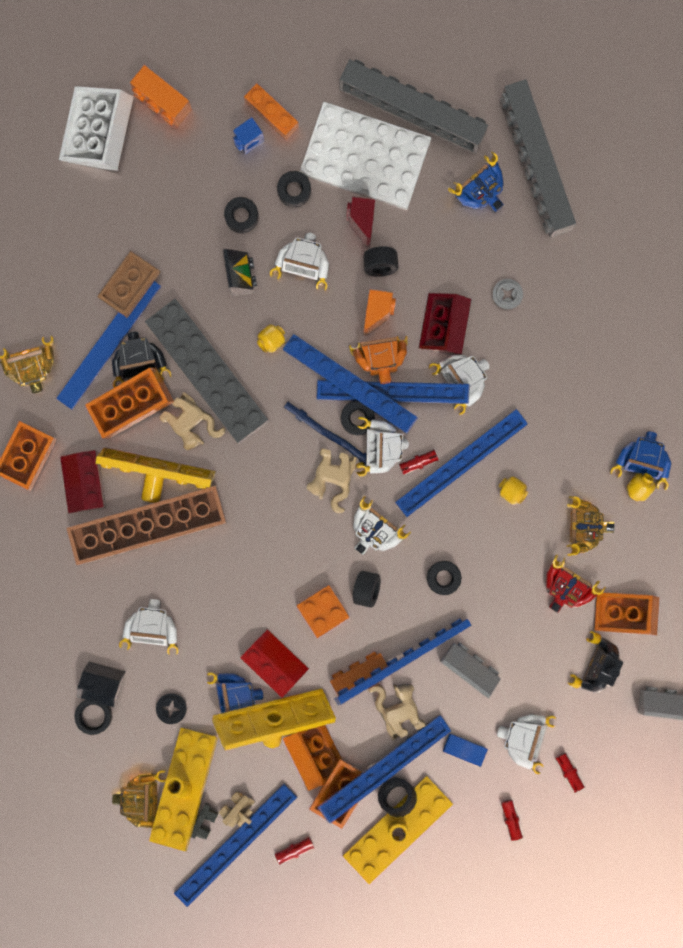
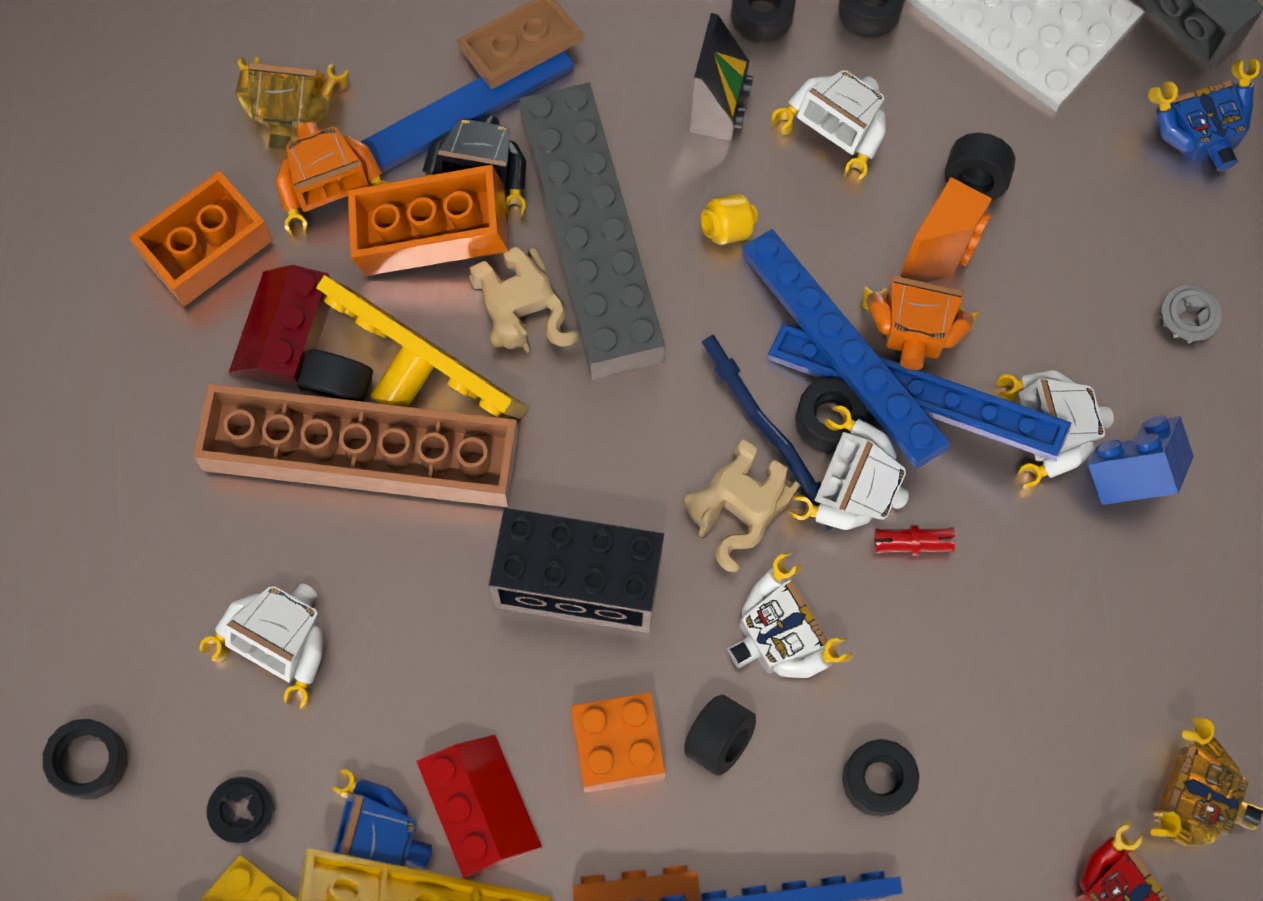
camera: 20 degrees right, 15 degrees down
black slope [77,662,126,707] -> none
dark red slope [346,197,375,248] -> none
blue plate [395,409,528,518] -> none
dark red slope [419,293,472,355] -> none
yellow head [499,476,528,505] -> none
none -> orange torso [276,122,388,236]
none -> black tyre [297,349,373,402]
none -> black brick [489,507,664,633]
none -> blue brick [1088,415,1194,505]

